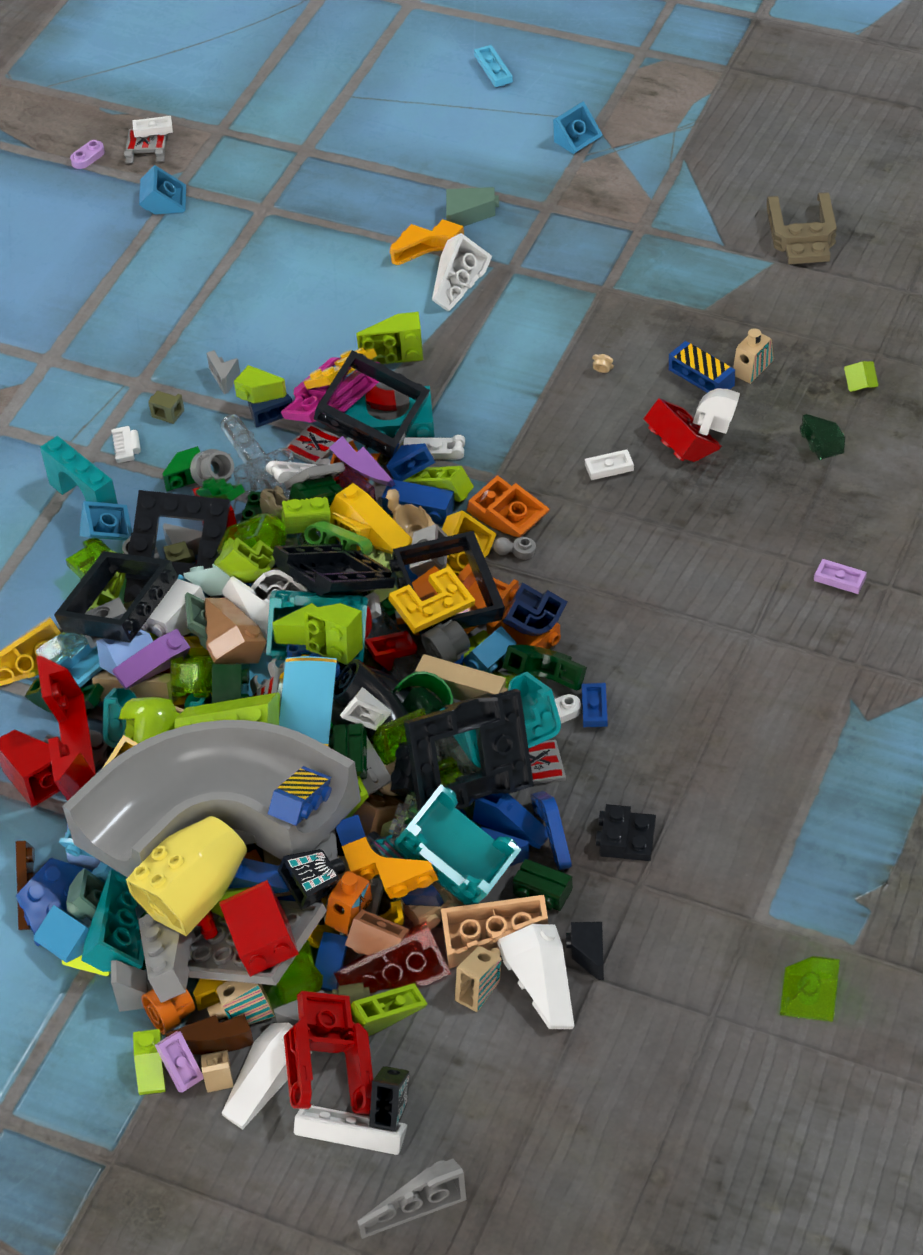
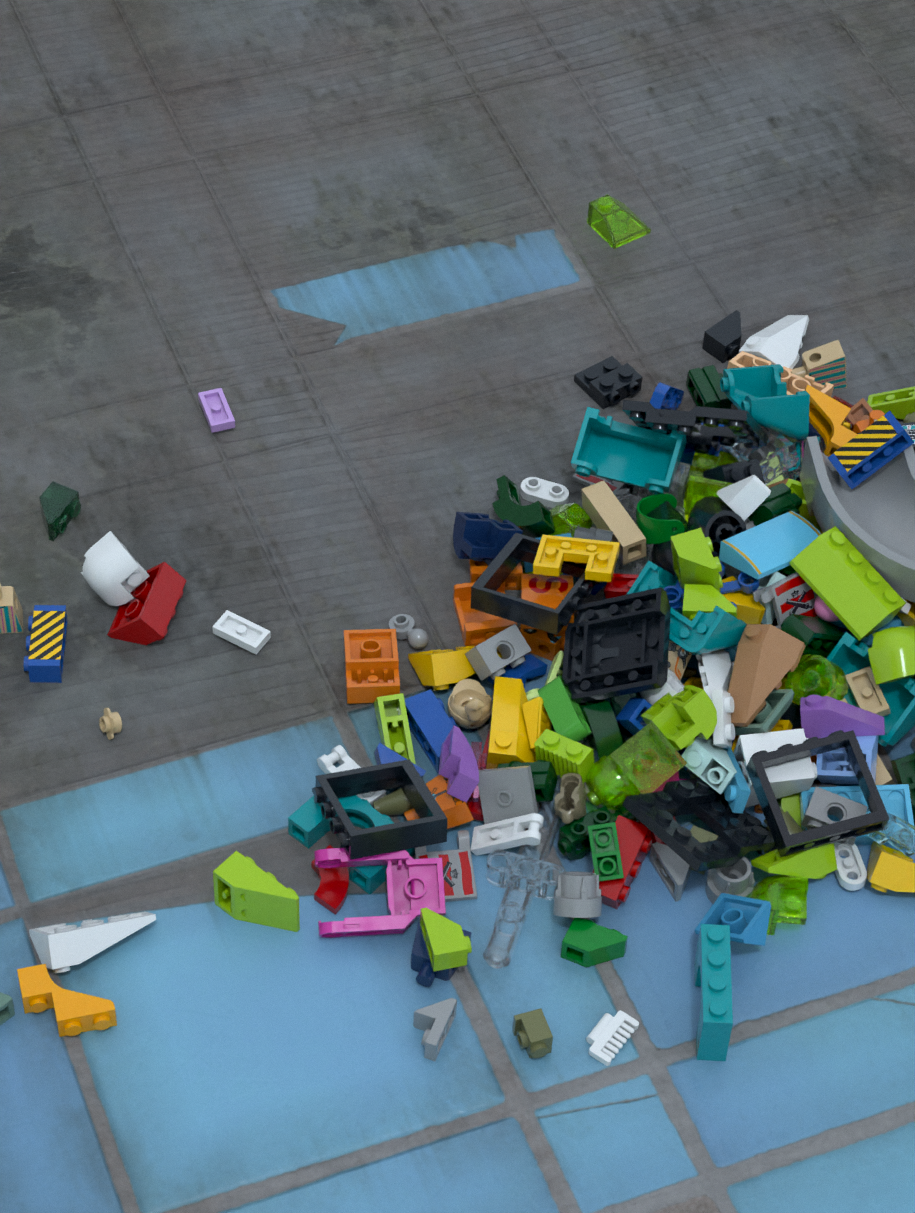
camera: 140 degrees left, 0 degrees up
yellow plate [303,347,377,389] -> none
blue plate [582,683,608,727] -> none
none -> white plate [712,689,735,748]

